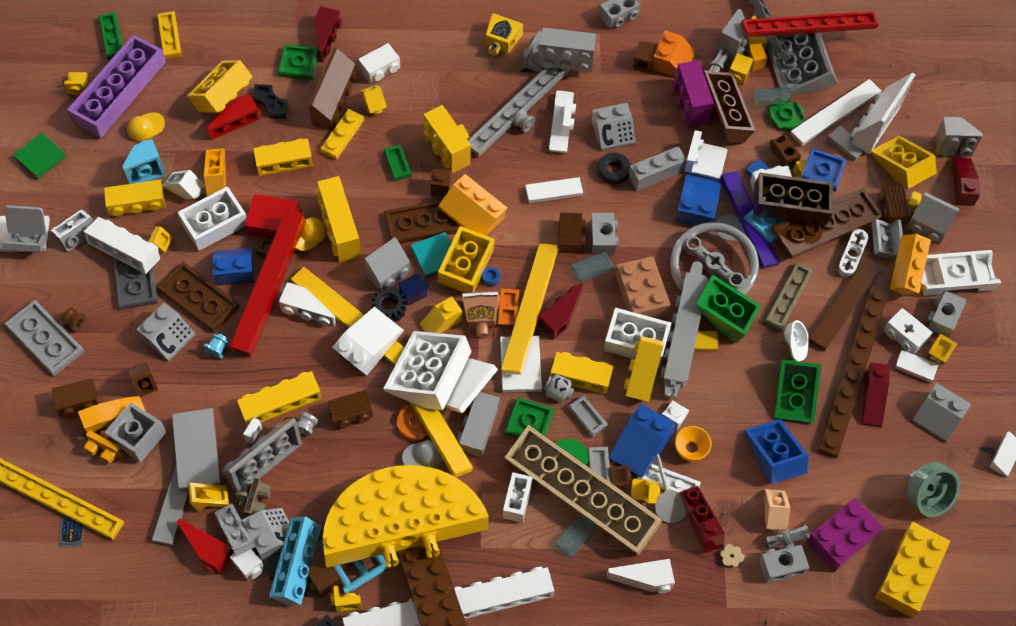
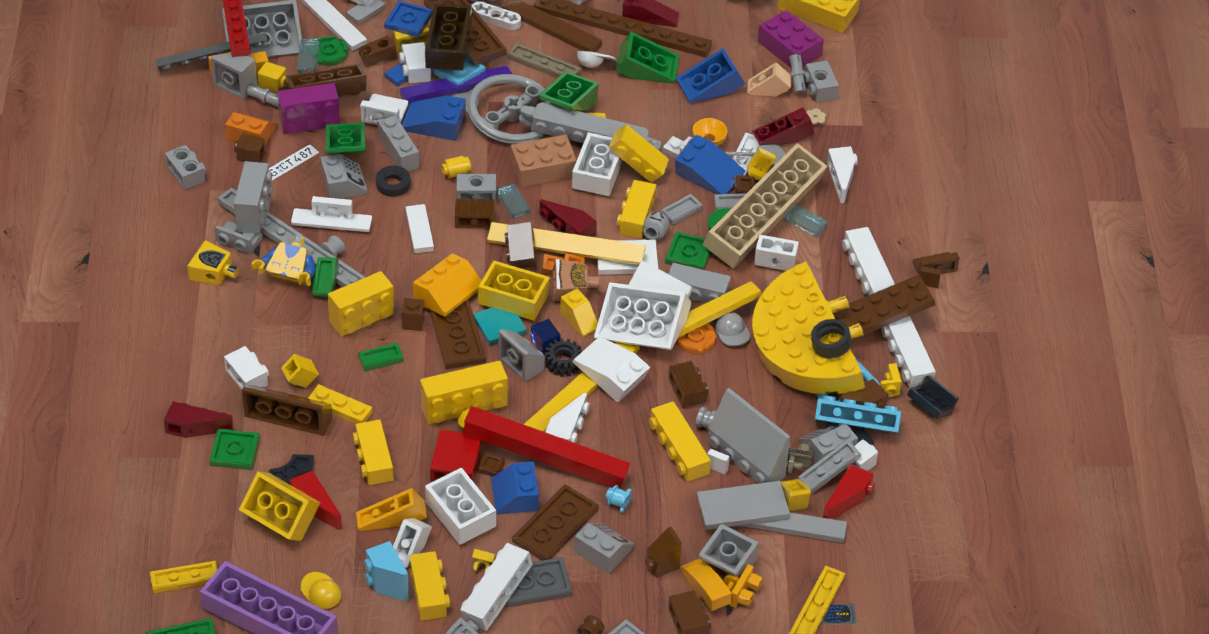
camera: 90 degrees left, 15 degrees down
none -> torso [252,235,316,286]
none -> white sticker [269,145,319,180]
none -> green tile [311,257,339,297]
none -> green slope [326,122,366,155]
none -> yellow brick [441,156,471,178]
none -> brick [504,222,537,268]
none -> black tyre [811,319,851,359]

